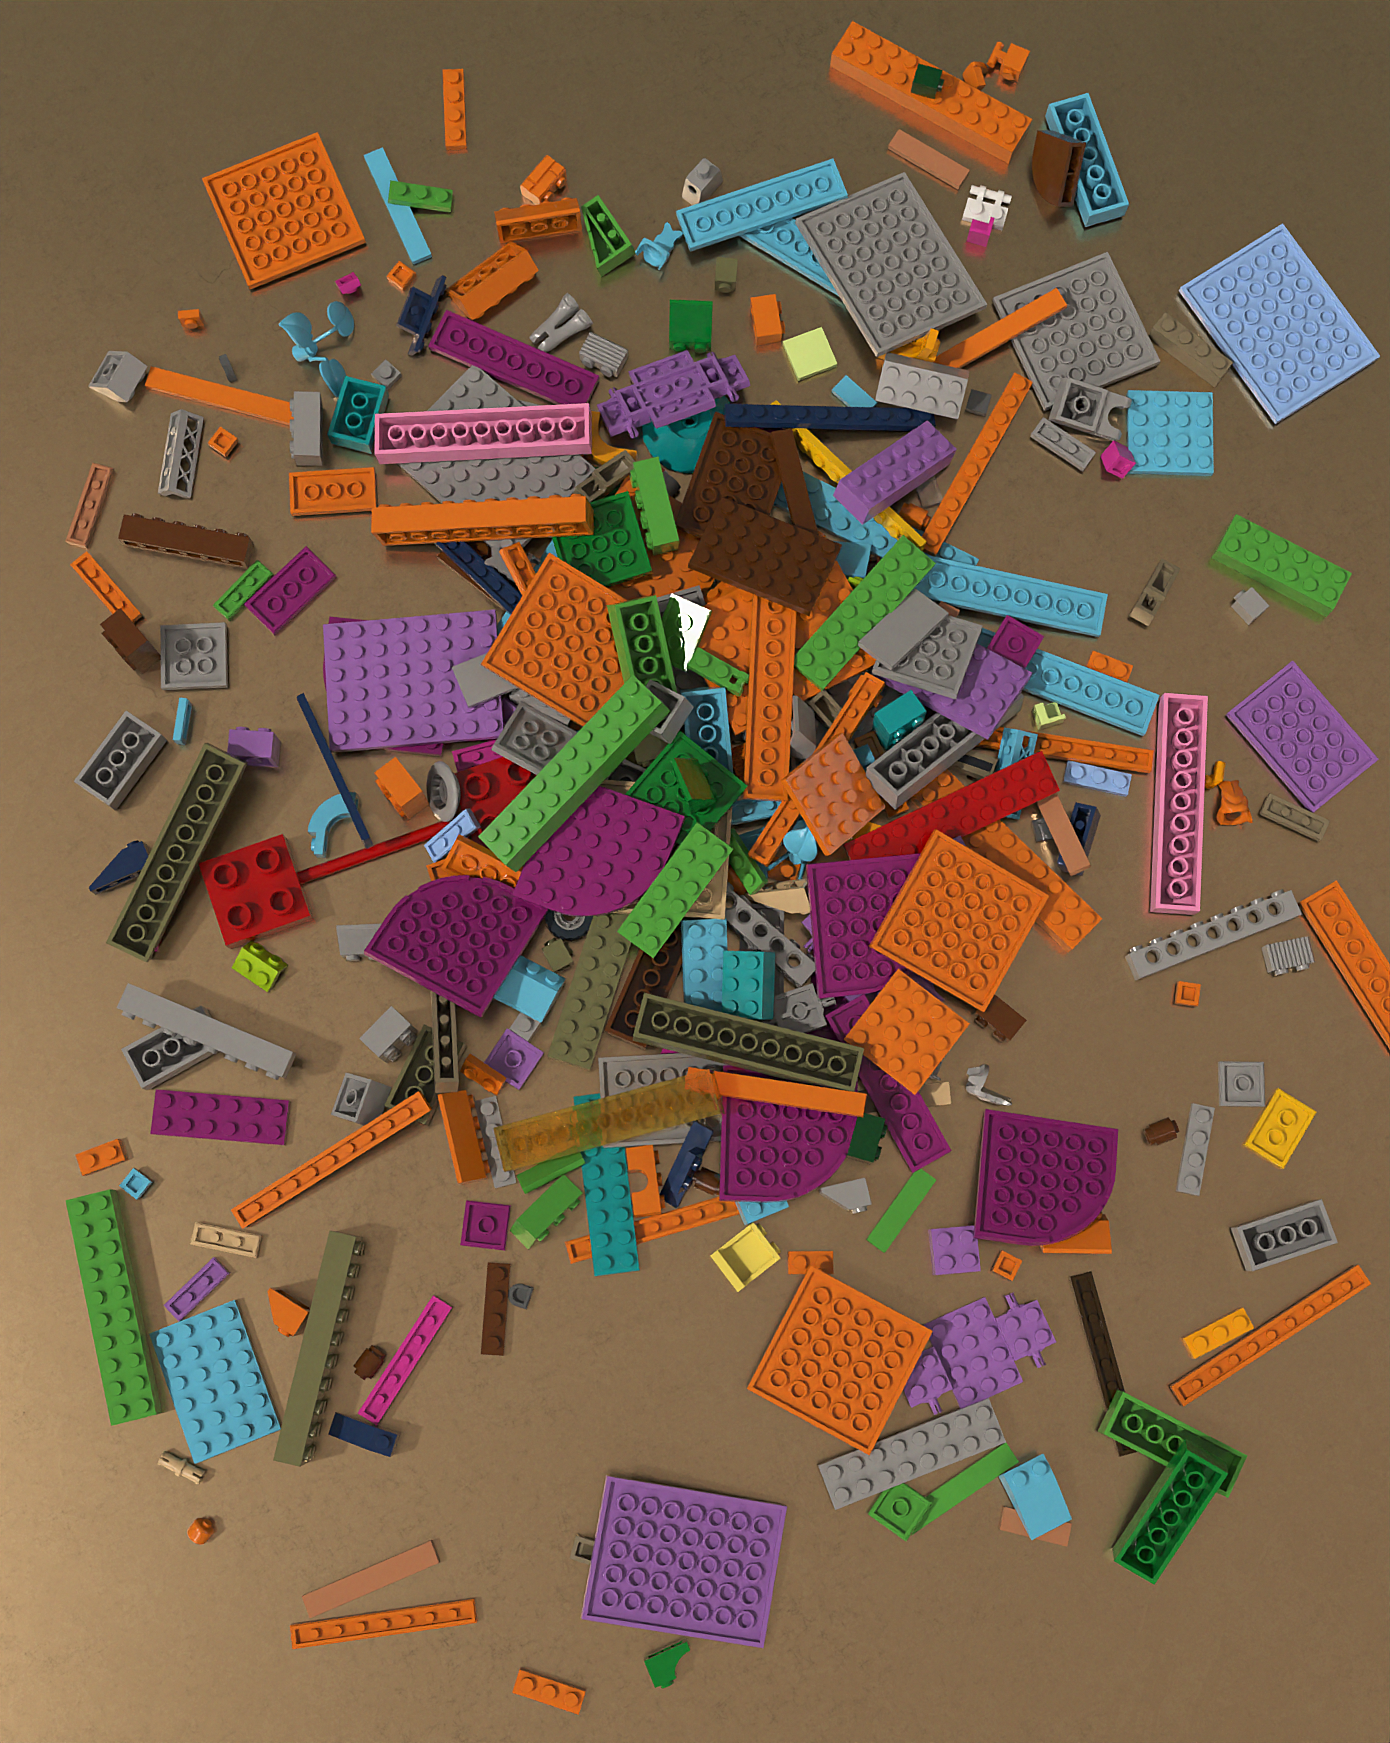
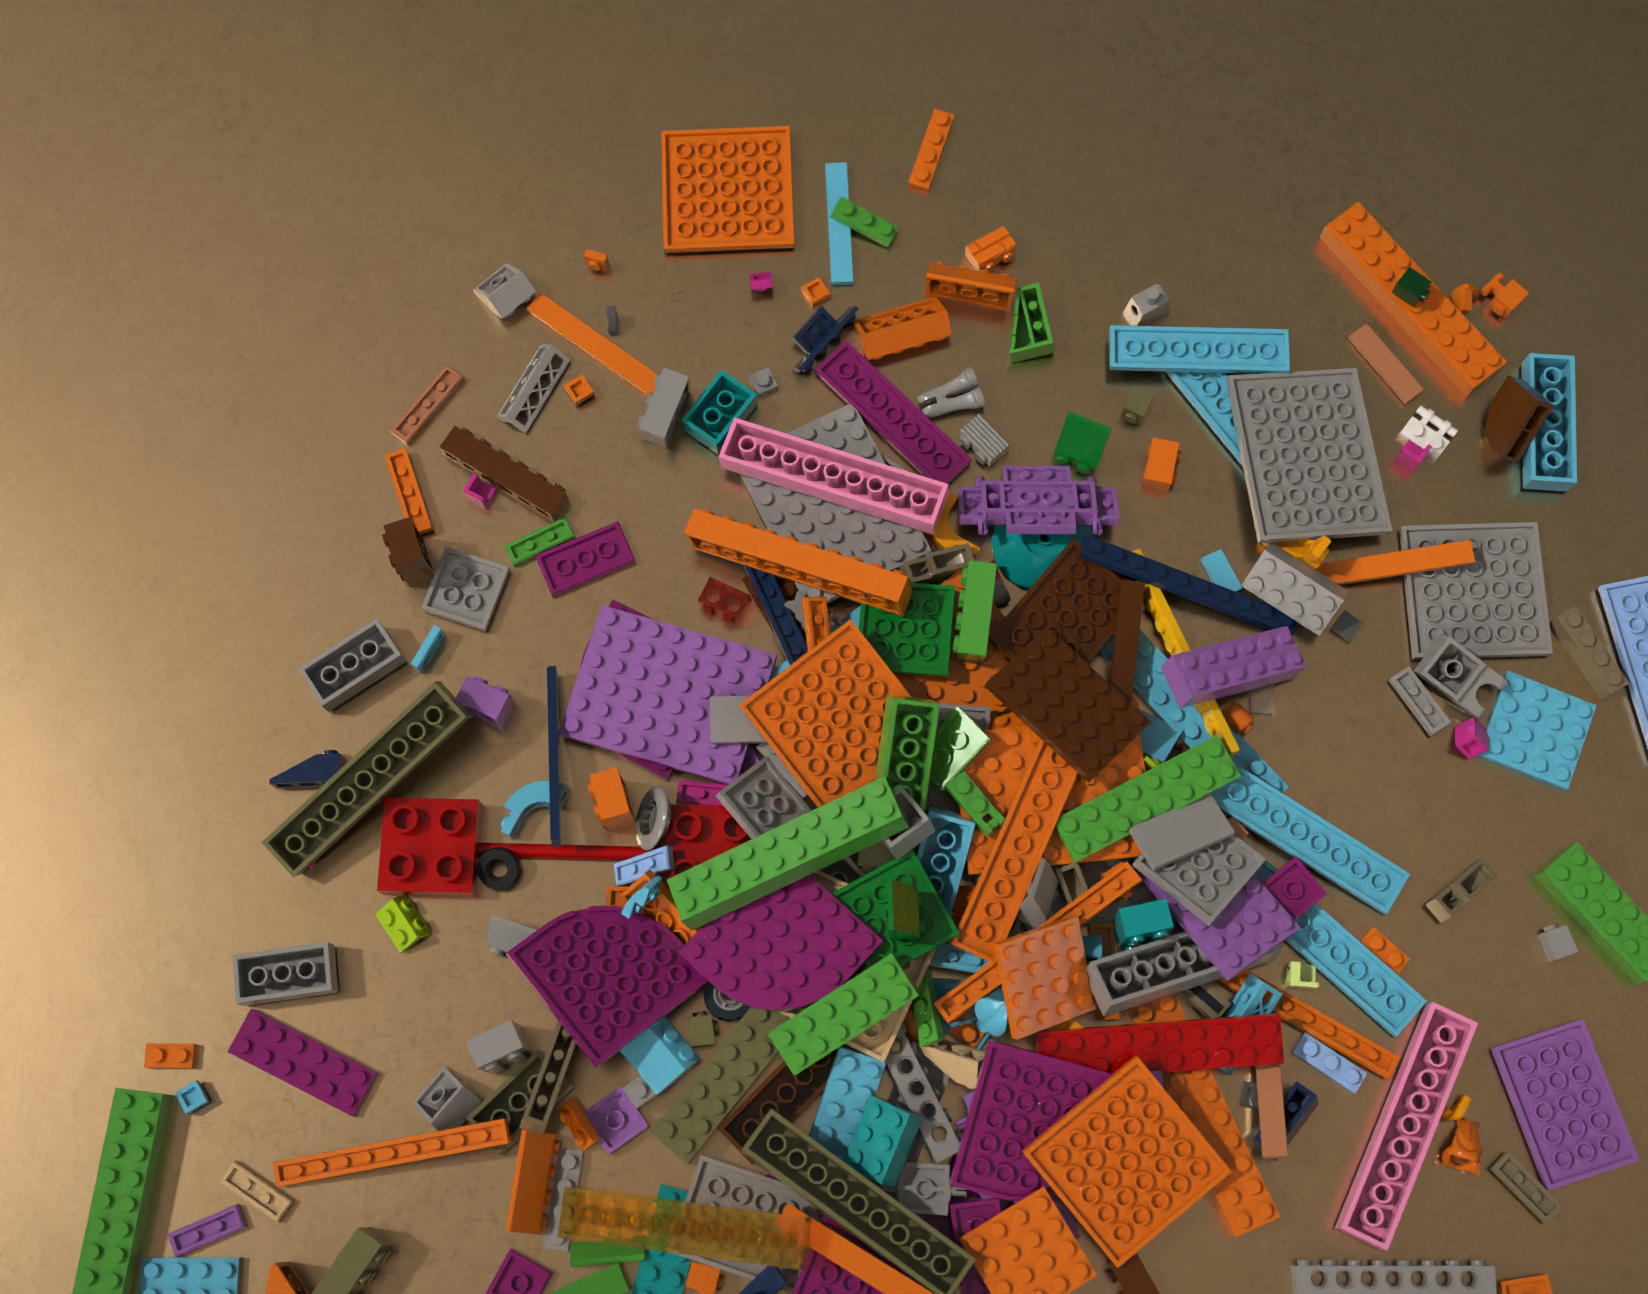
camera: 25 degrees right, 5 degrees down
light grey brick [117,983,296,1080] -> none
medium azure plant [279,301,354,398] -> none
orange plate [289,467,377,516] -> none
medium azure hair [635,222,683,270] -> none
yellowish green tile [782,327,837,381] -> none
orange plate [922,372,1032,557] -> none
none -> dark pink panel [463,473,498,510]
none -> black tyre [477,847,520,890]
none -> medium azure slope [621,876,662,919]
none -> clear red brick [698,577,752,625]

